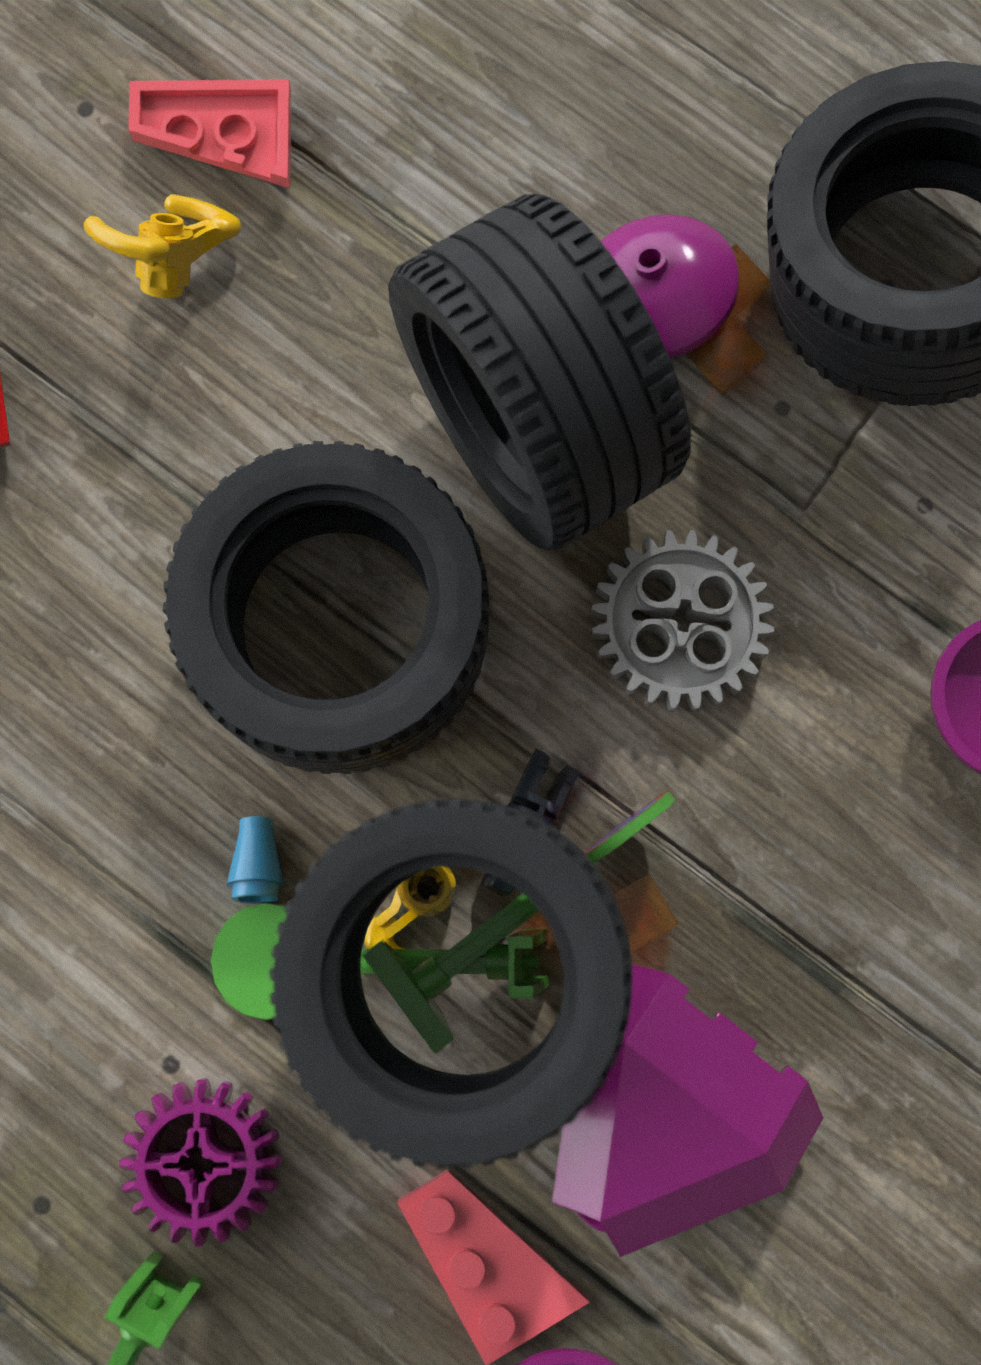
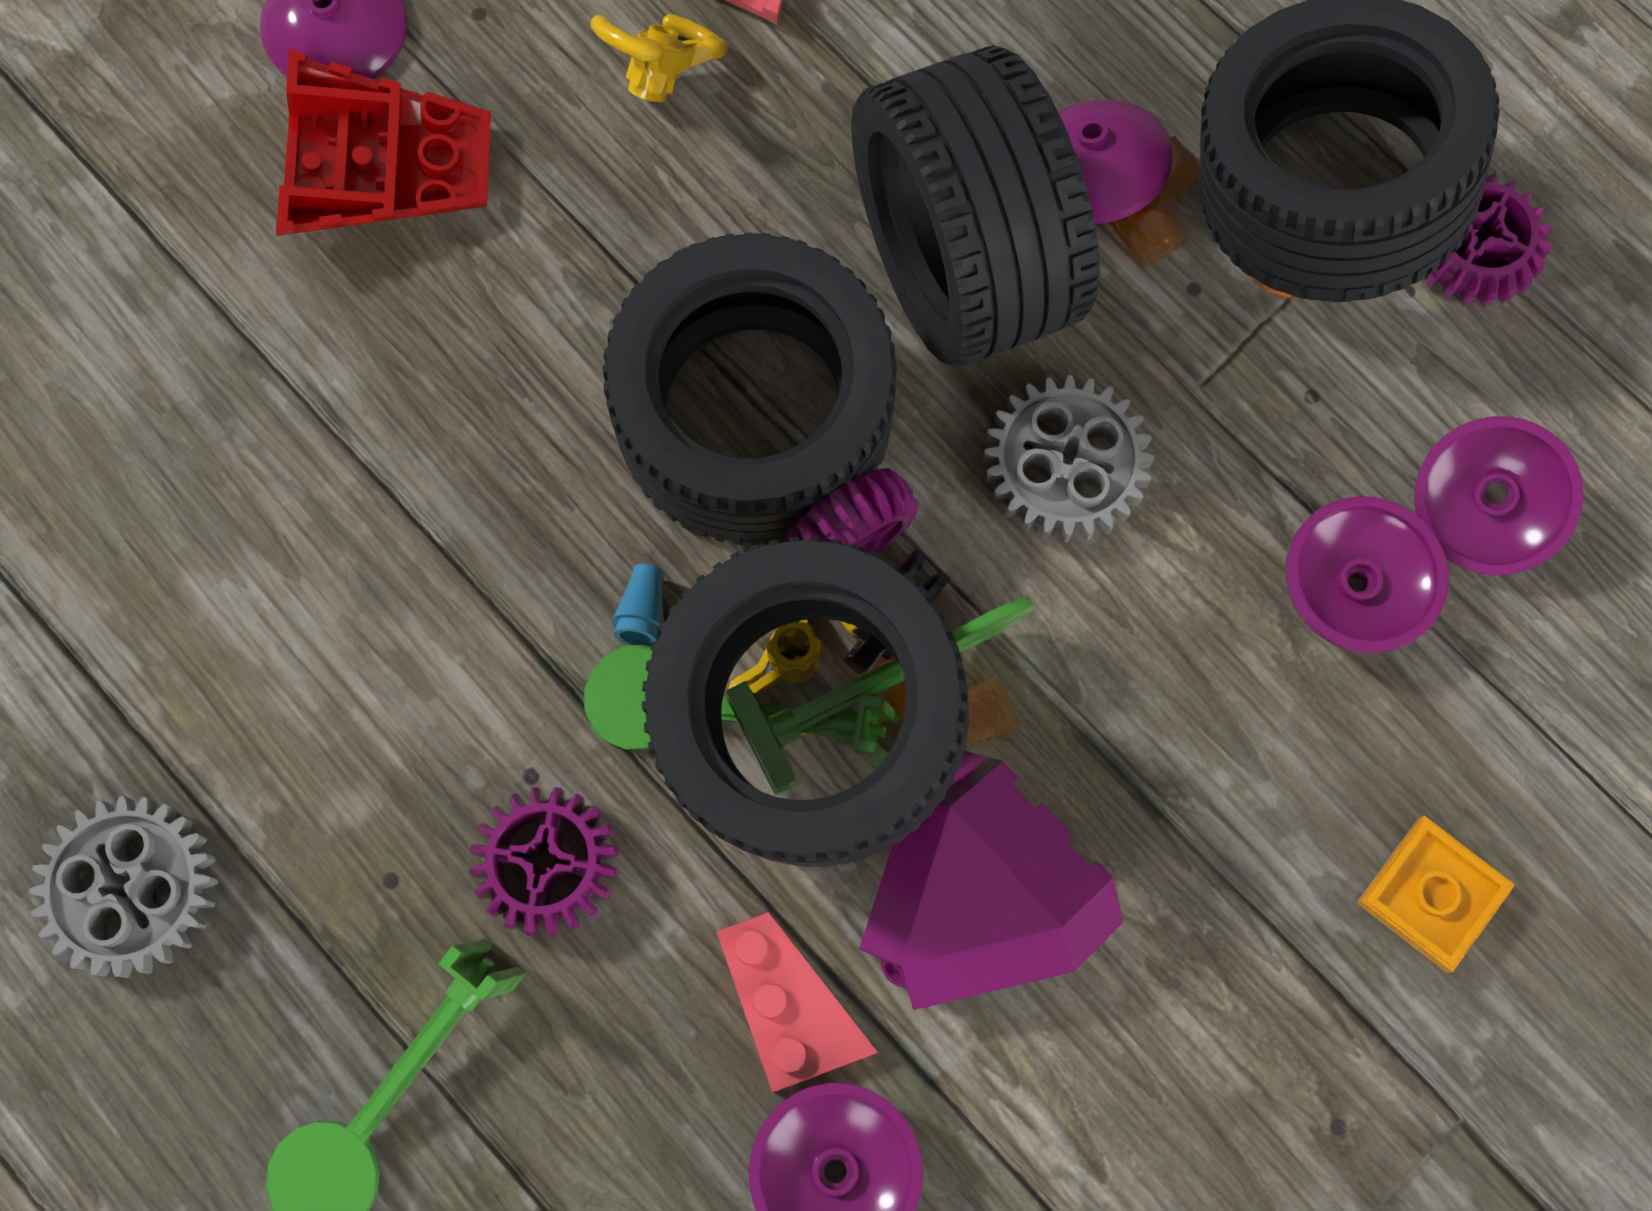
camera: 10 degrees right, 5 degrees down
none -> magenta gear [783,468,919,553]

